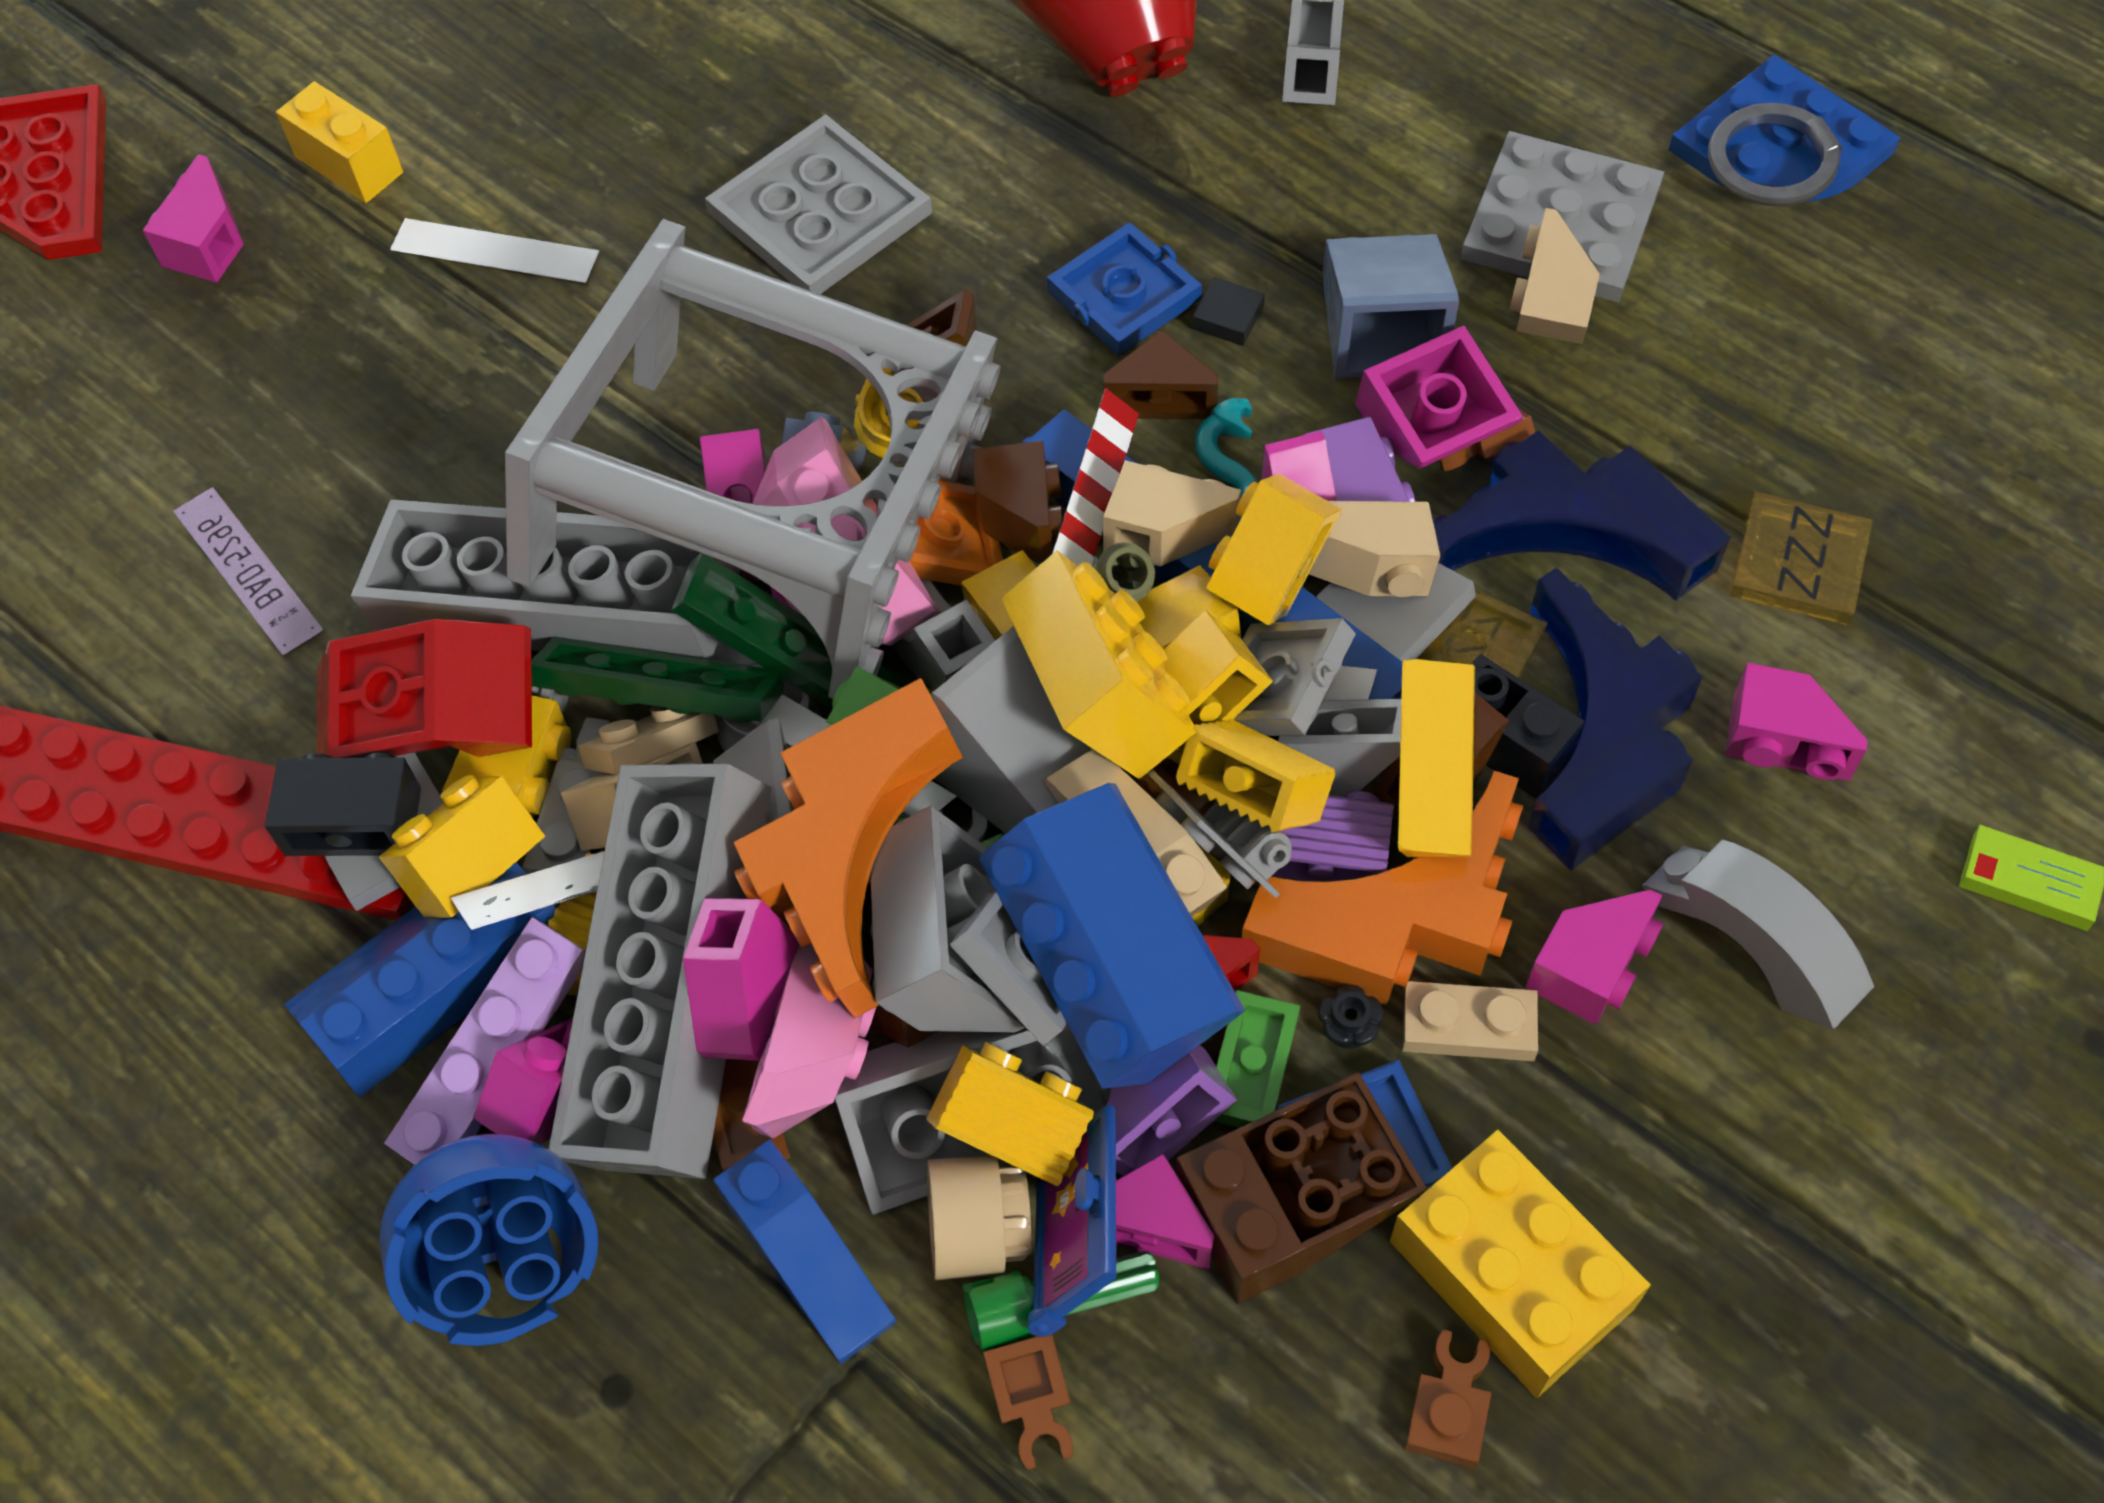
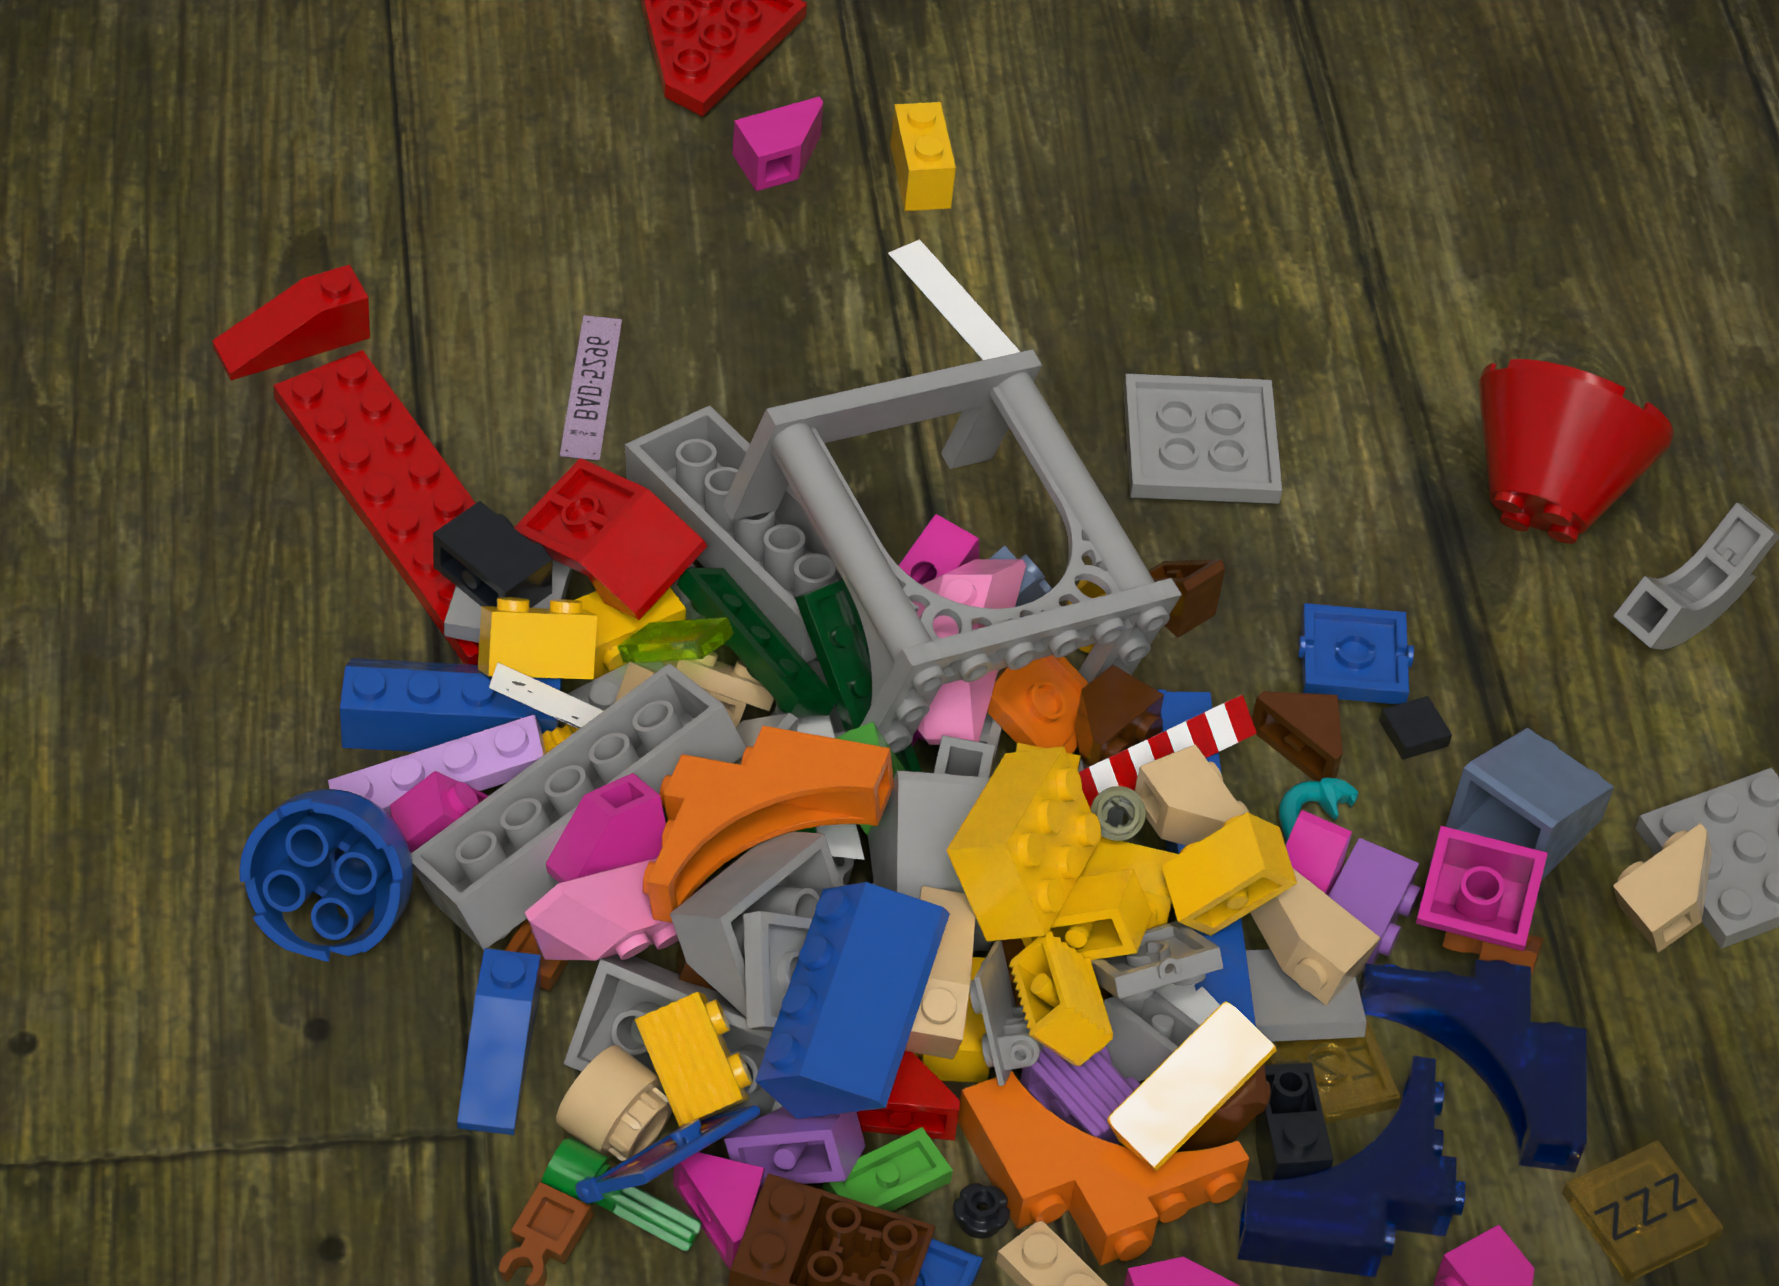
camera: 35 degrees right, 10 degrees down
none -> clear neon green tile [617,617,733,664]

